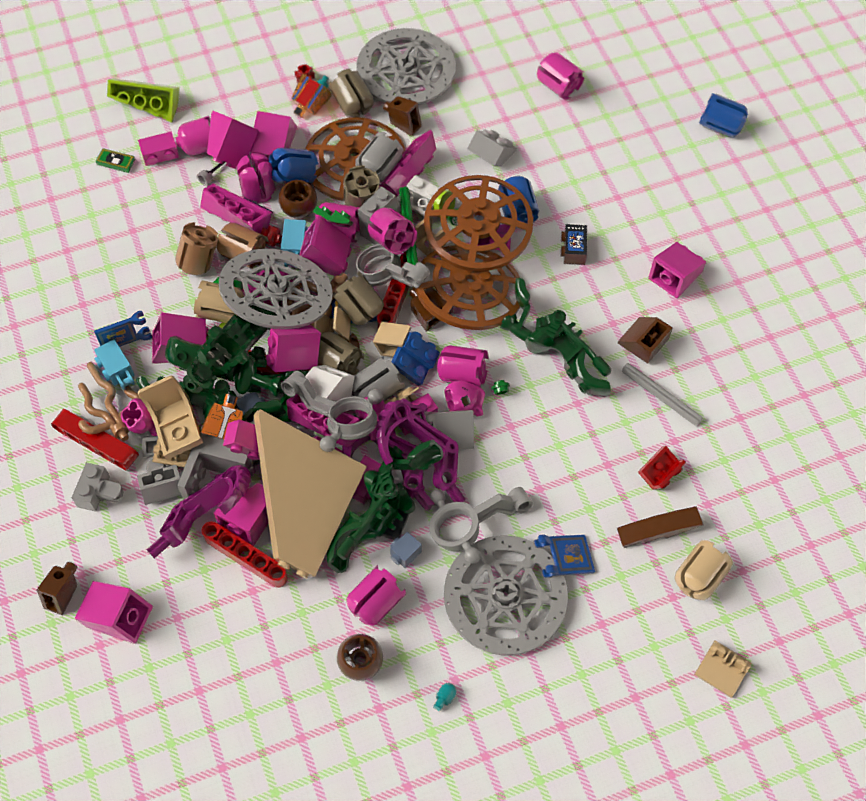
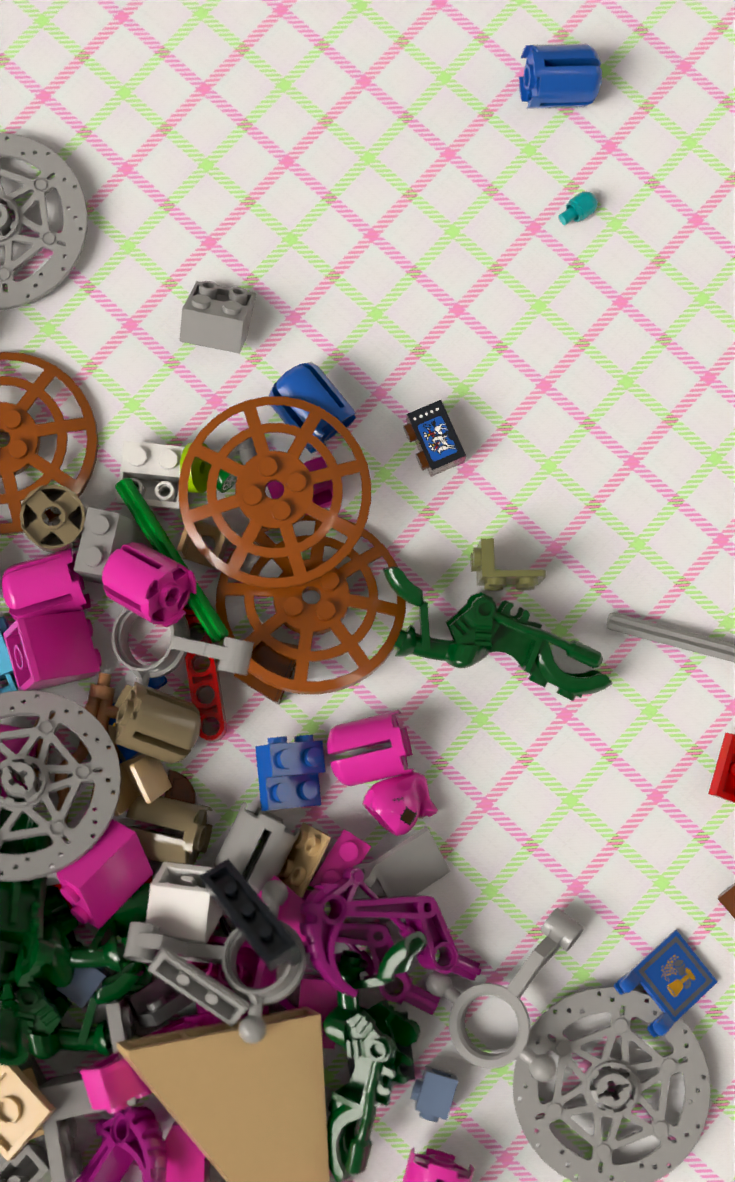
camera: 25 degrees left, 20 degrees up
orange torso [200,394,243,439] -> none
green slope [313,206,354,226] -> none
light grey cylinder [355,132,404,183] -> none
tan piece [373,322,411,357] -> none
dark pink wedge [379,129,436,198] -> none
reddish brown torso [383,96,422,137] -> none
green plate [491,380,510,395] -> none
dark pink cylinder [537,52,585,100] -> none
reddish brown slope [617,317,673,364] -> none
dark pink slope [648,242,706,298] -> none
none -> light grey slope [147,946,250,1027]
none -> black hinge [200,859,302,971]
none -> olive bracket [470,538,546,591]
none -> teal cylinder [558,191,598,225]

